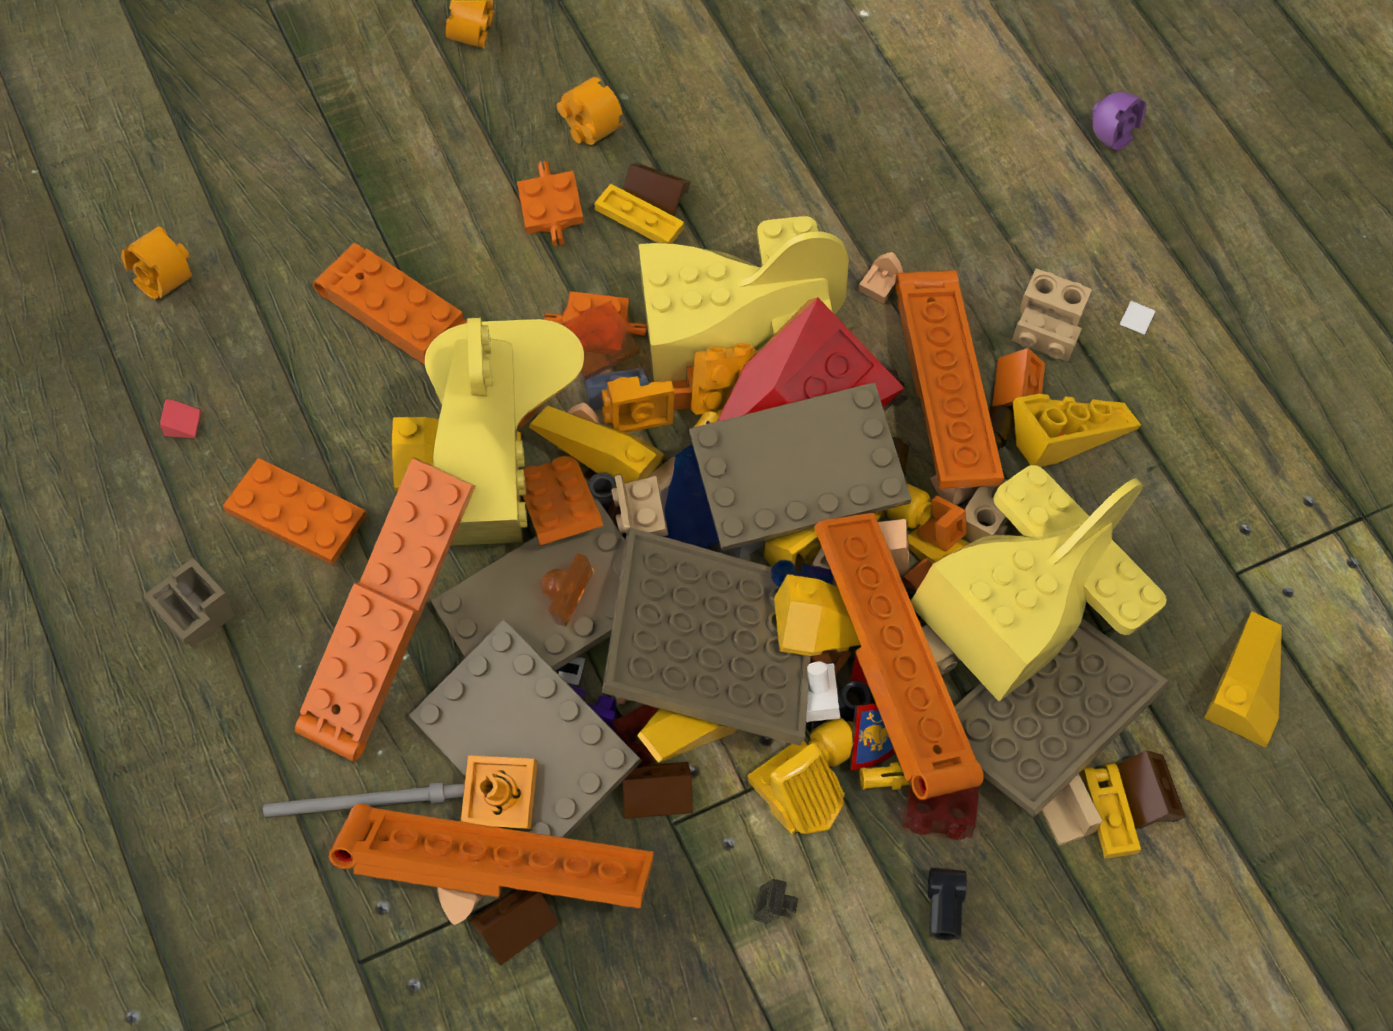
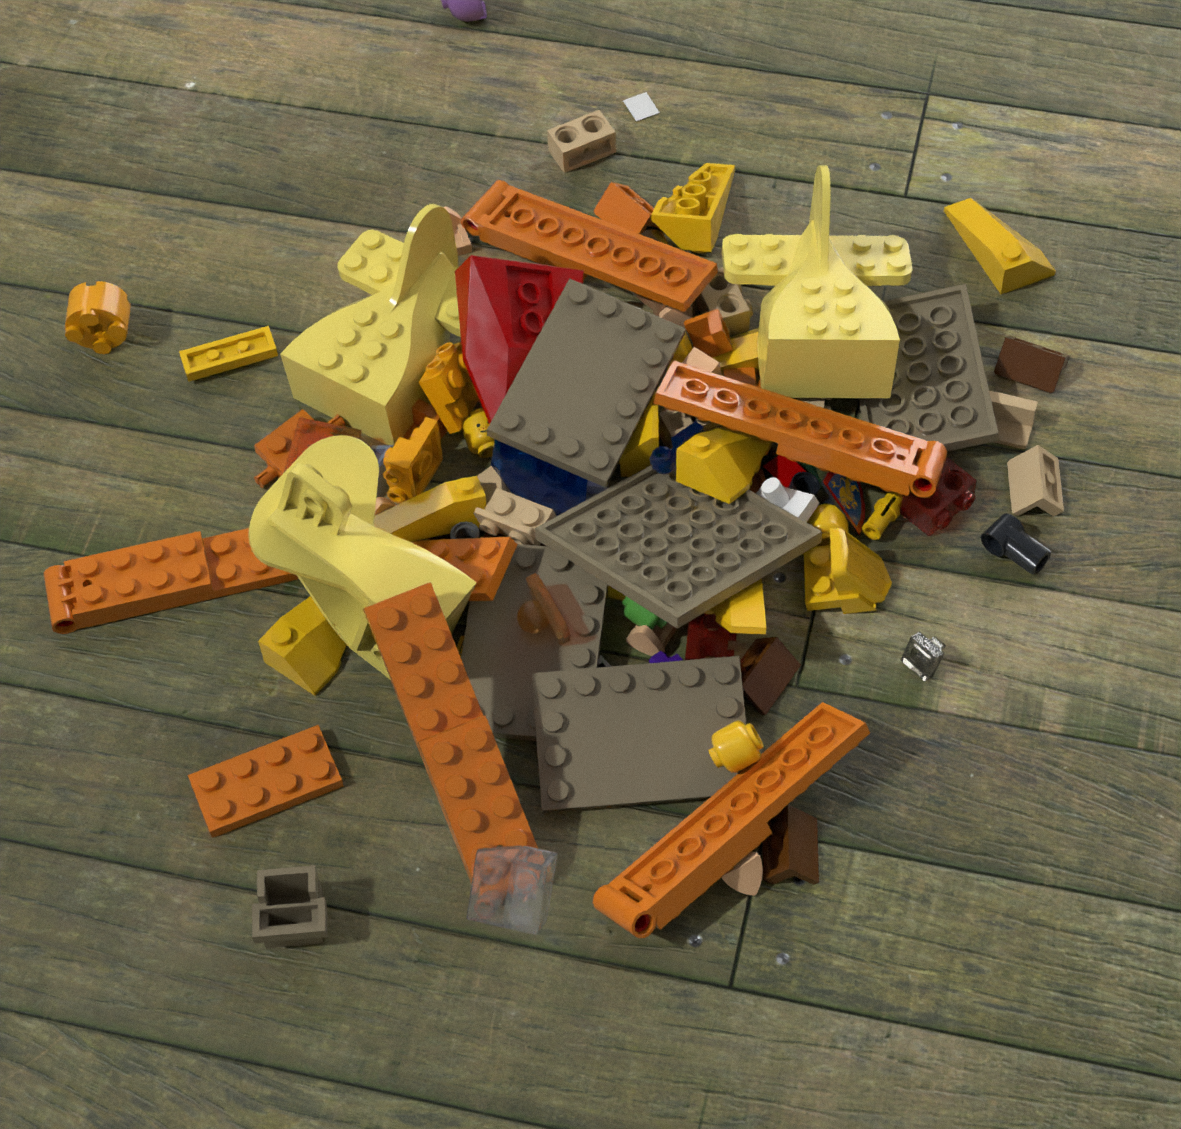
camera: 45 degrees left, 5 degrees down
coral slope [160,399,201,439] -> none
light grey bar [263,782,465,818] -> none
light orange plate [461,755,538,830] -> none
orange plate [517,161,584,246] -> none
reddish brown panel [623,163,691,216] -> none
tan bracket [1012,308,1082,362] -> none
yellow plate [1080,763,1141,859] -> none
none -> clear slope [467,845,558,935]
none -> yellow head [708,720,764,773]
none -> tan panel [1007,445,1064,517]

